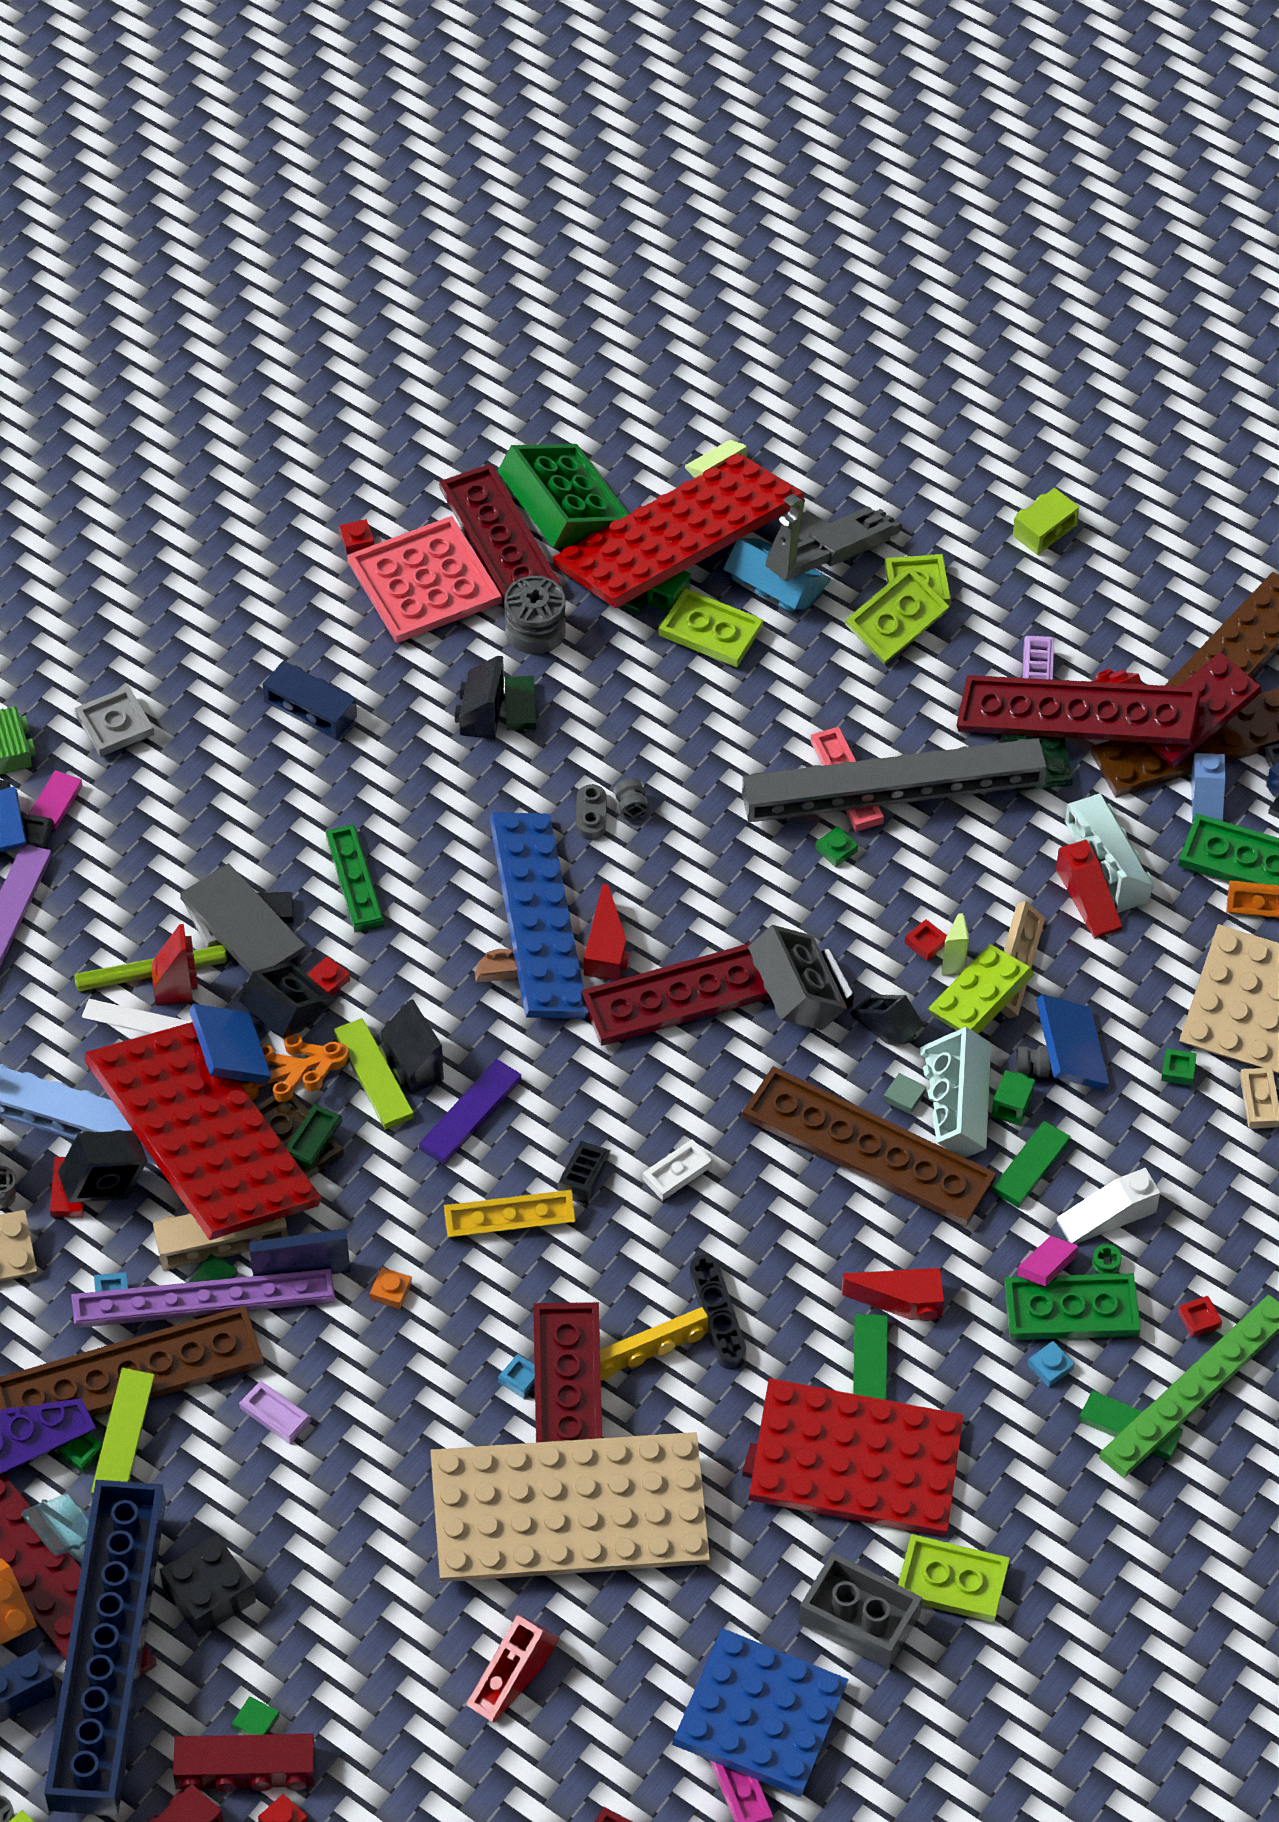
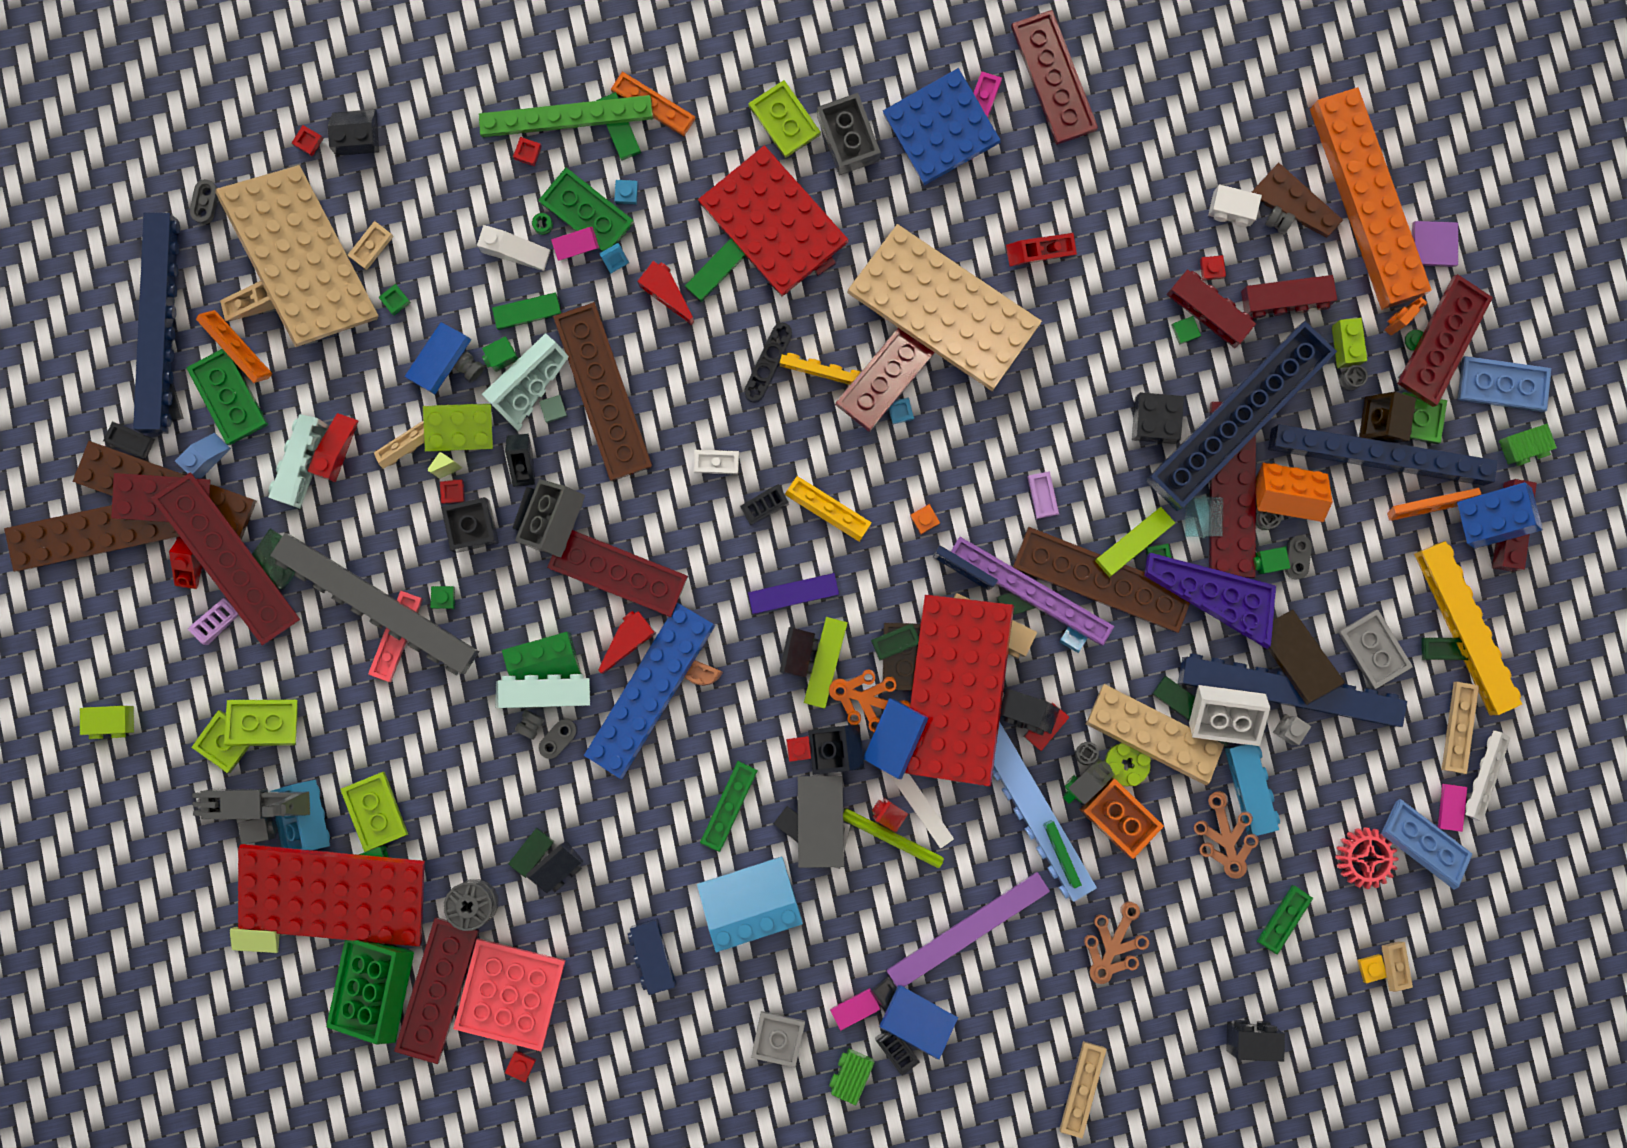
camera: 145 degrees left, 30 degrees up
none -> black brick [441,497,499,553]
none -> light aqua wedge [495,674,590,708]
none -> green slope [502,632,582,680]
none -> dark azure tile [599,243,629,274]
none -> orange tile [611,71,695,137]
none -> dark azure slope [697,856,803,952]

